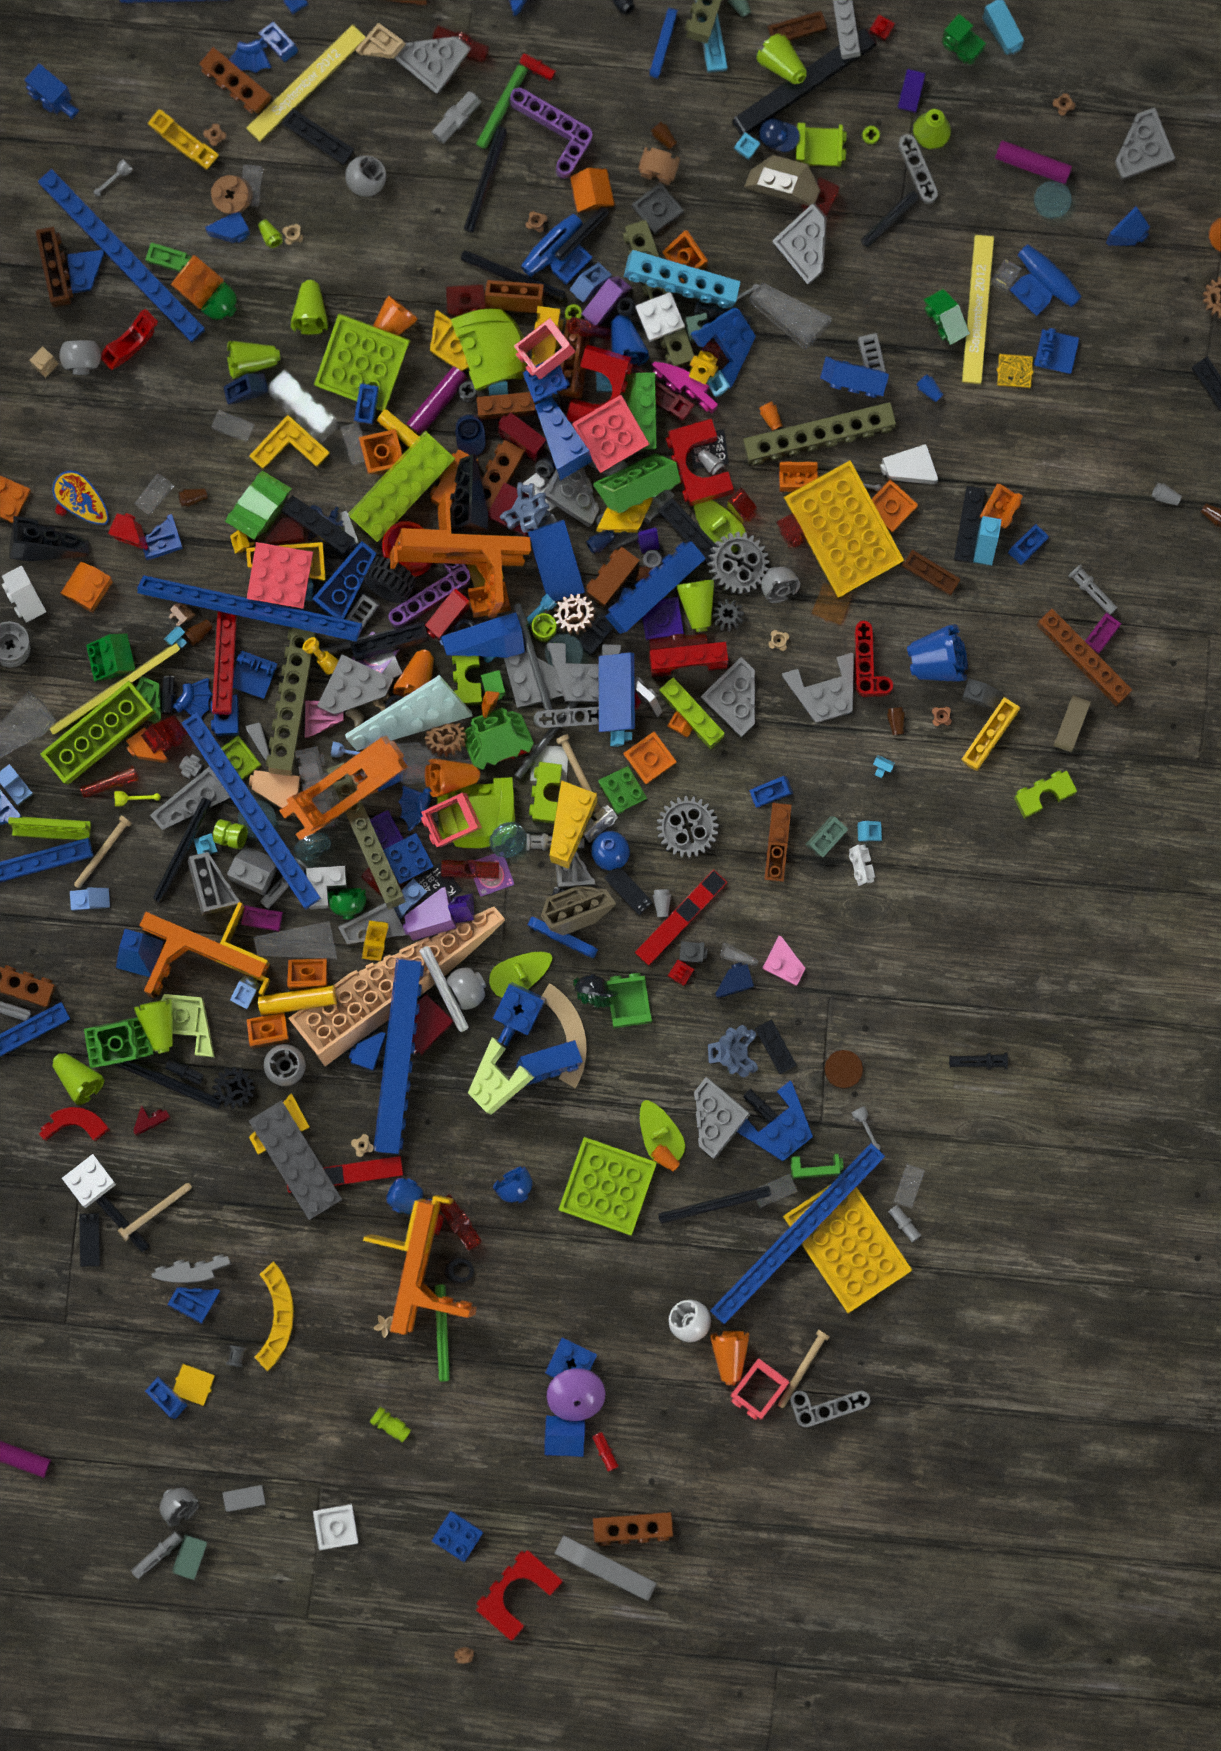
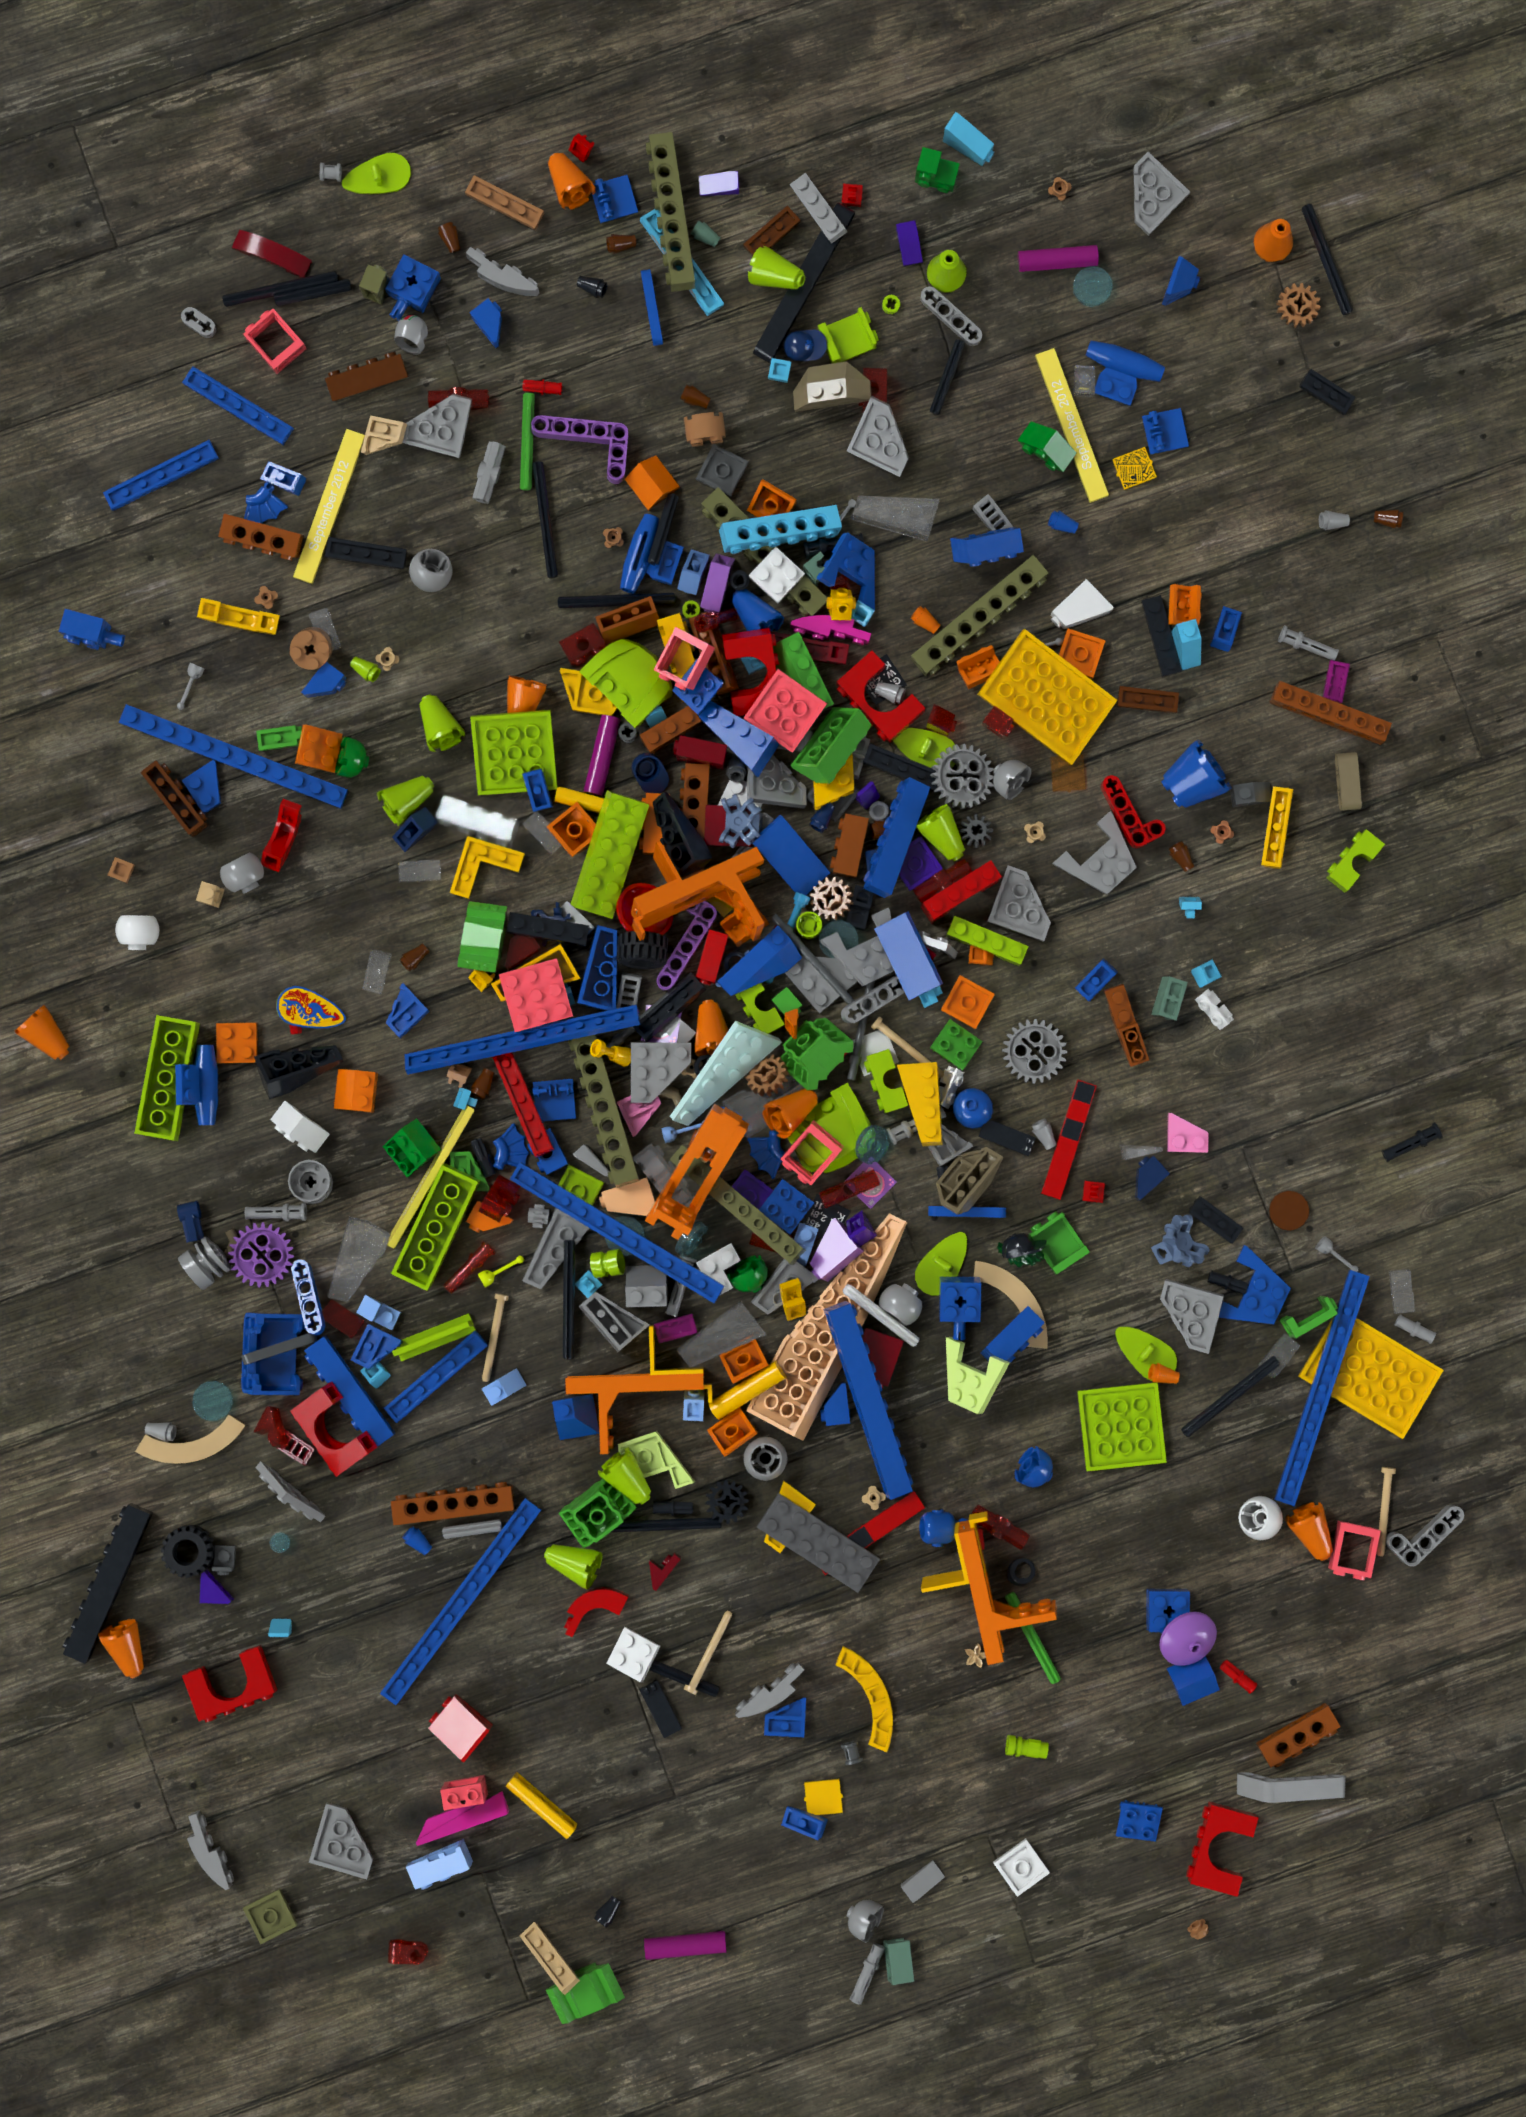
camera: 25 degrees left, 5 degrees up
red slope [108,513,148,550] -> none
dark grey bracket [679,941,708,963] -> none

